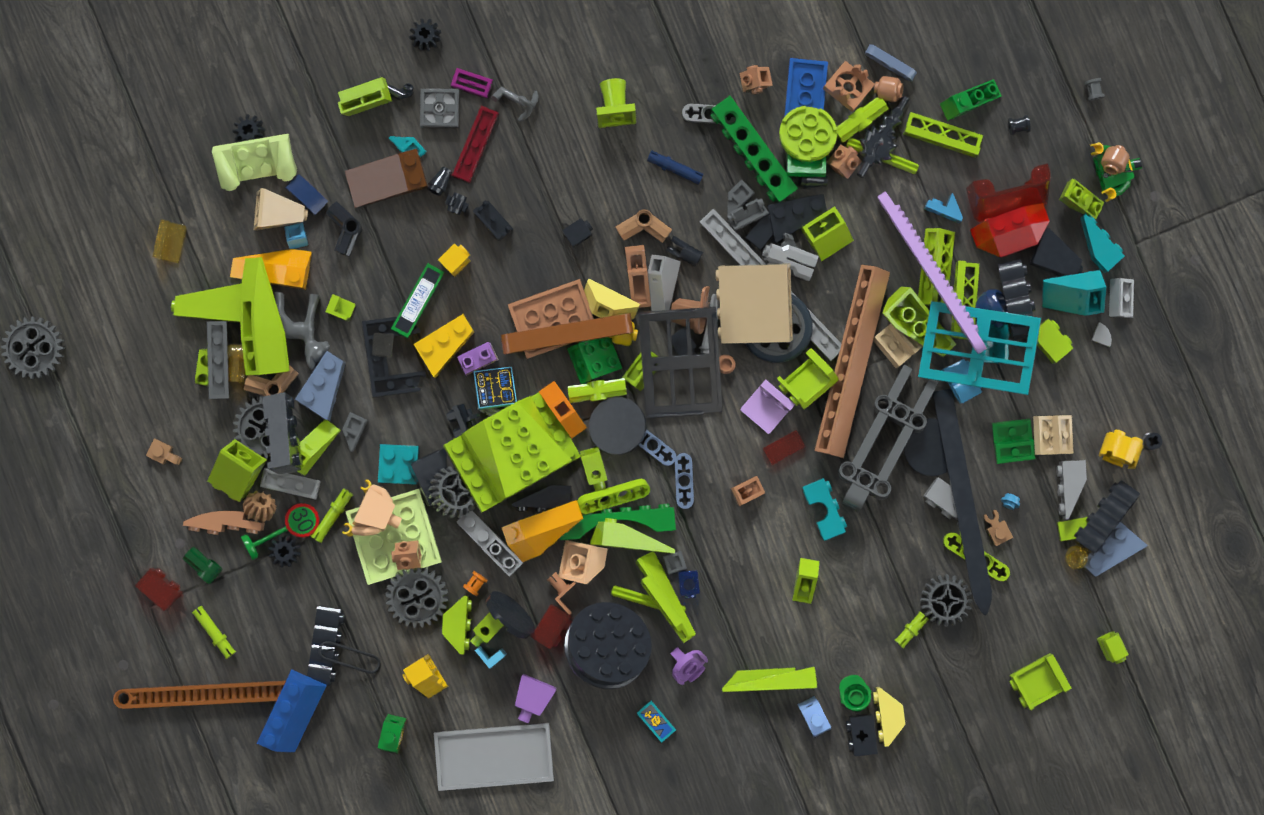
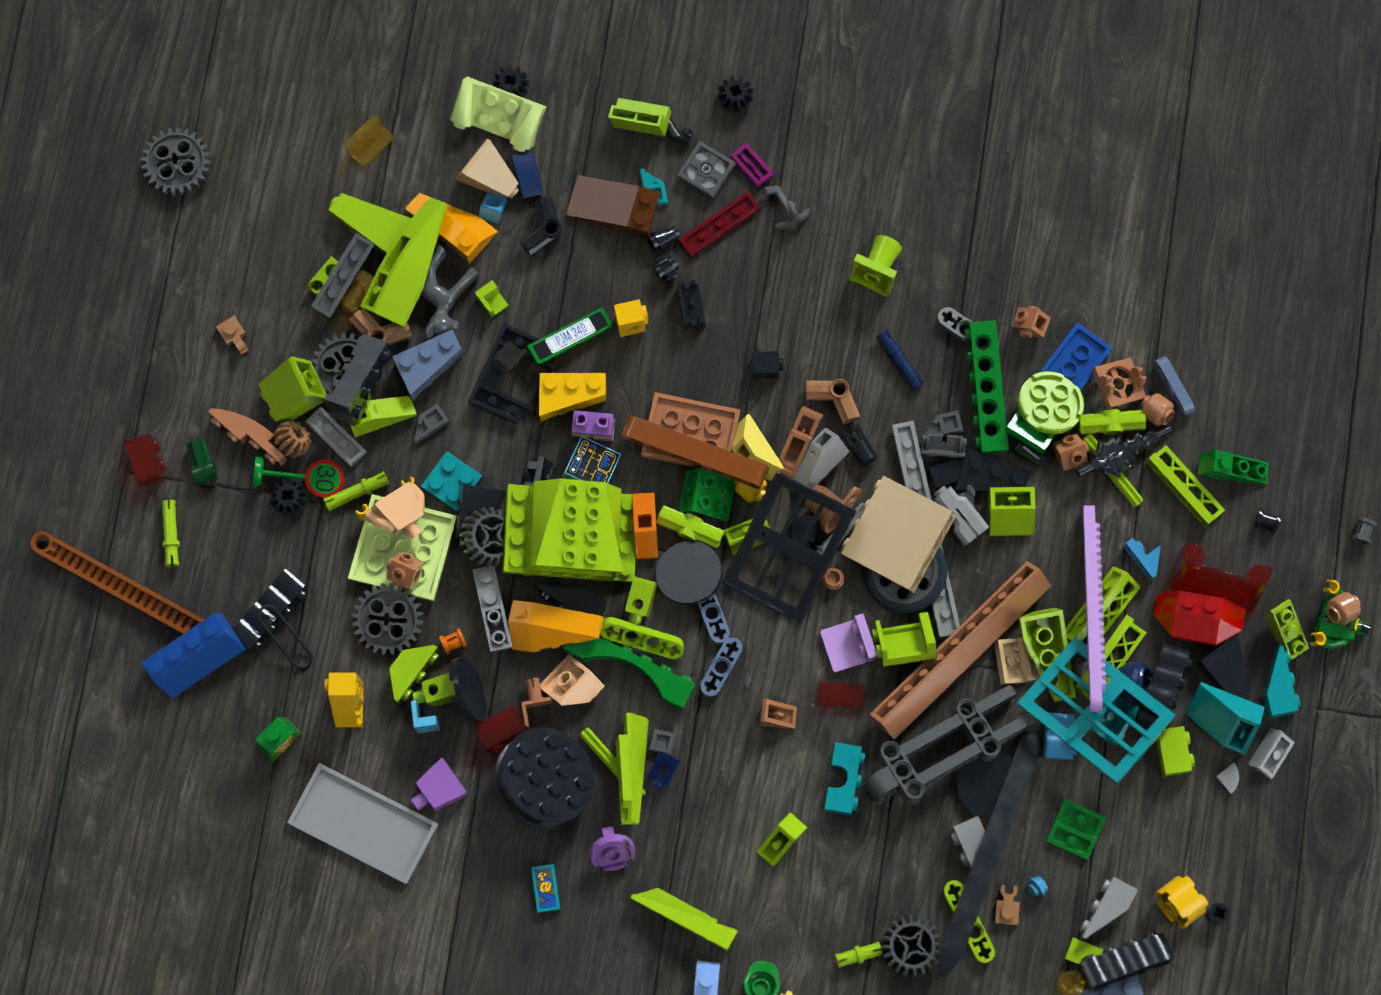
camera: 30 degrees right, 10 degrees down
lime wedge [590,518,675,553] -> none
tan slope [1033,415,1073,455] -> none

